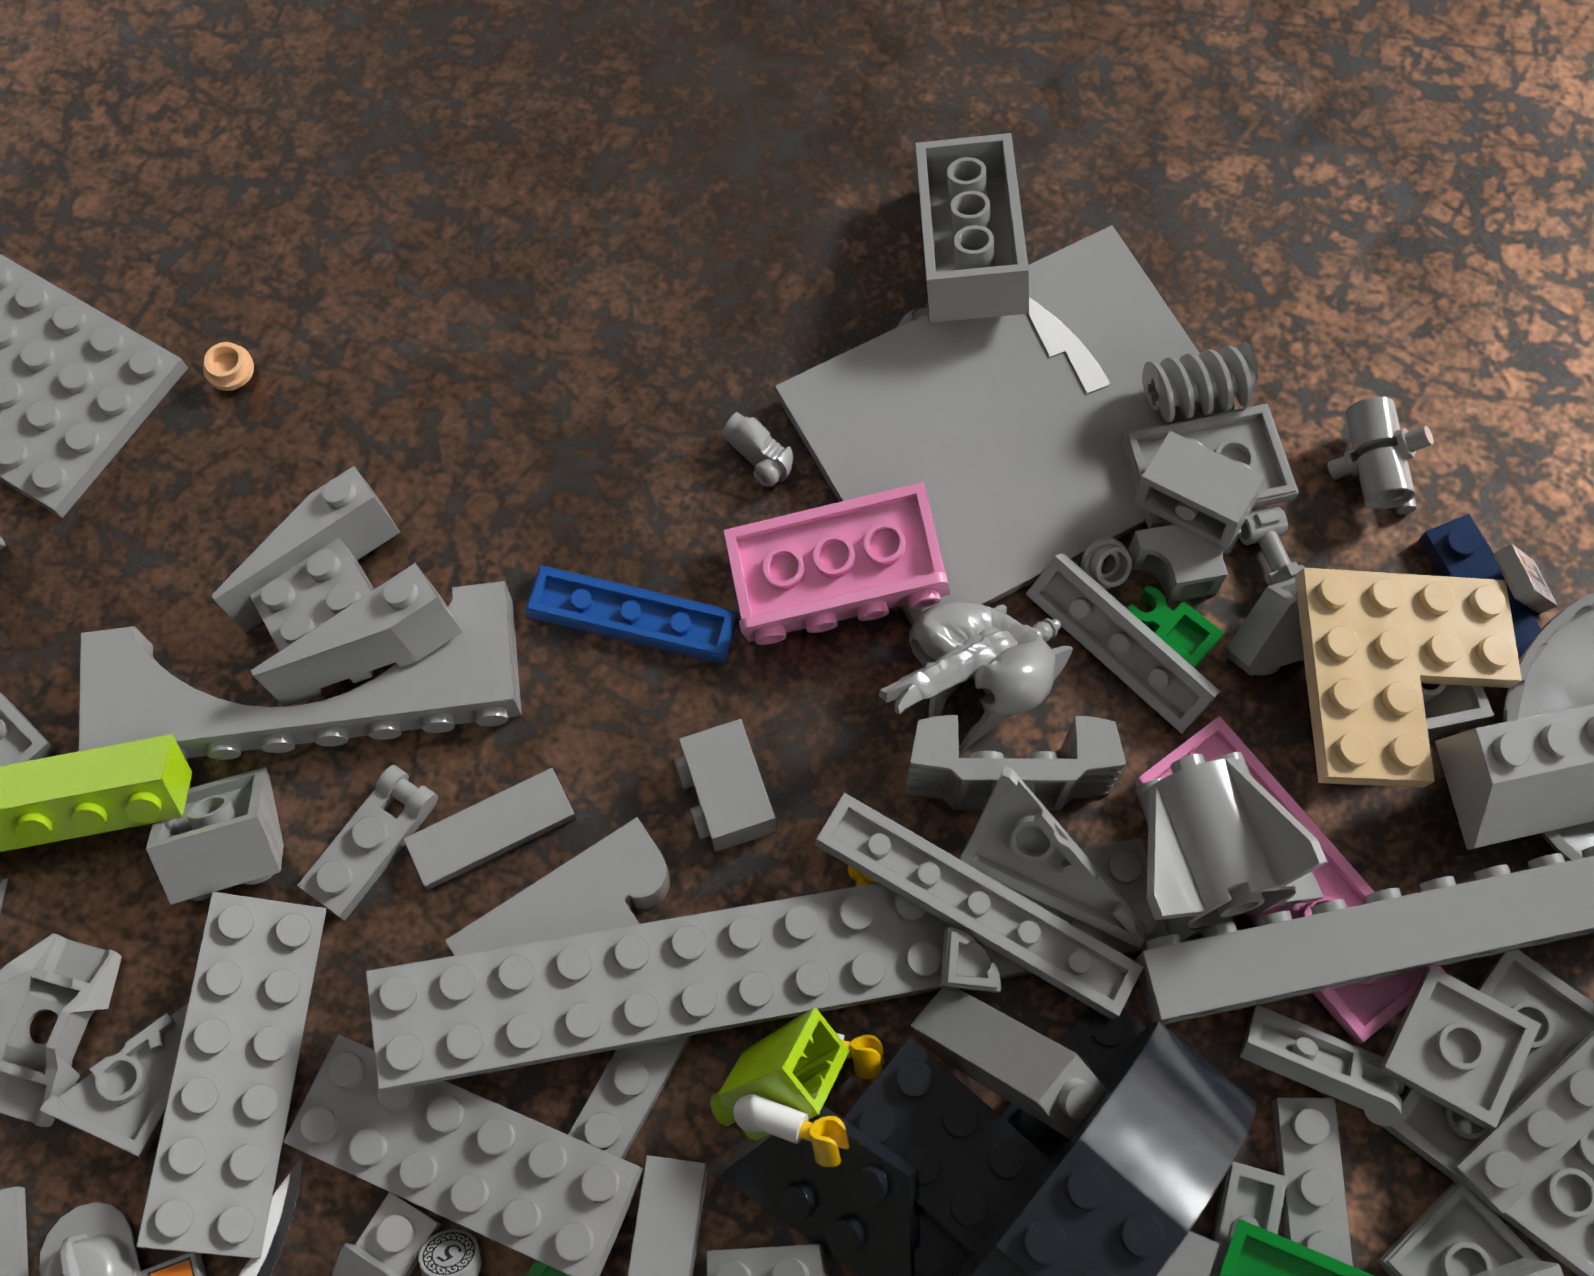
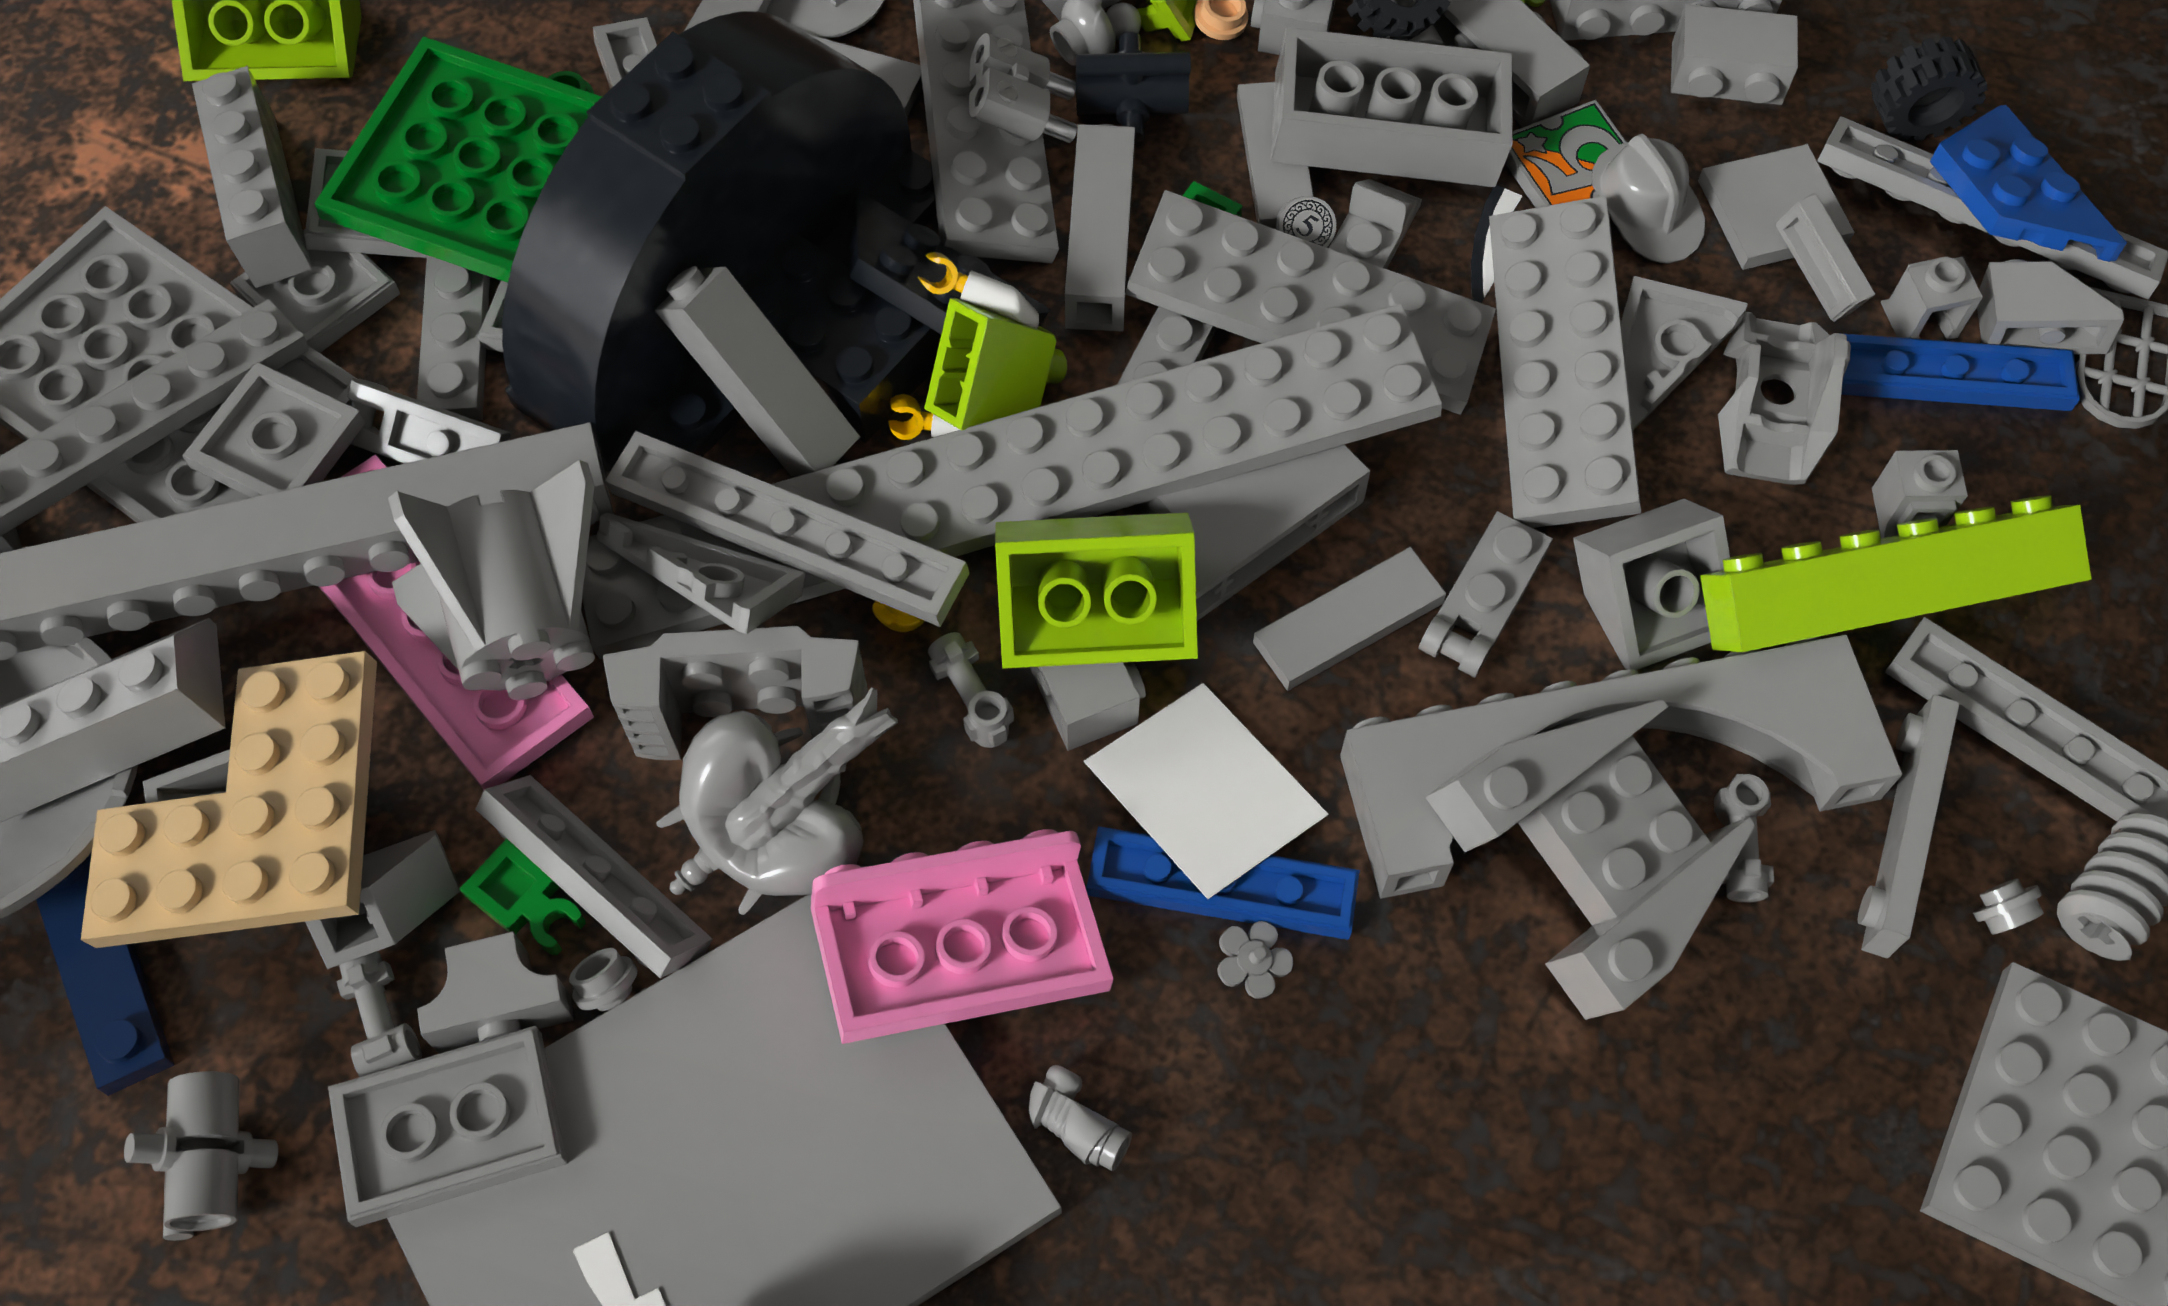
camera: 175 degrees right, 5 degrees down
light nougat plate [203,342,254,391] -> none
light grey tile [940,927,1001,993] -> none
light grey brick [1134,431,1266,550] -> none
light grey piece [1142,342,1258,423] -> none
light grey tile [1493,544,1558,614] -> none
none -> light grey bar [928,632,1014,748]
none -> lime slope [995,512,1198,669]
none -> white sticker [1083,683,1329,899]
none -> light grey plant [1217,921,1293,999]
none -> light grey bar [1714,774,1774,902]
none -> light grey plate [1857,694,1960,959]
none -> light grey plate [1973,878,2044,935]

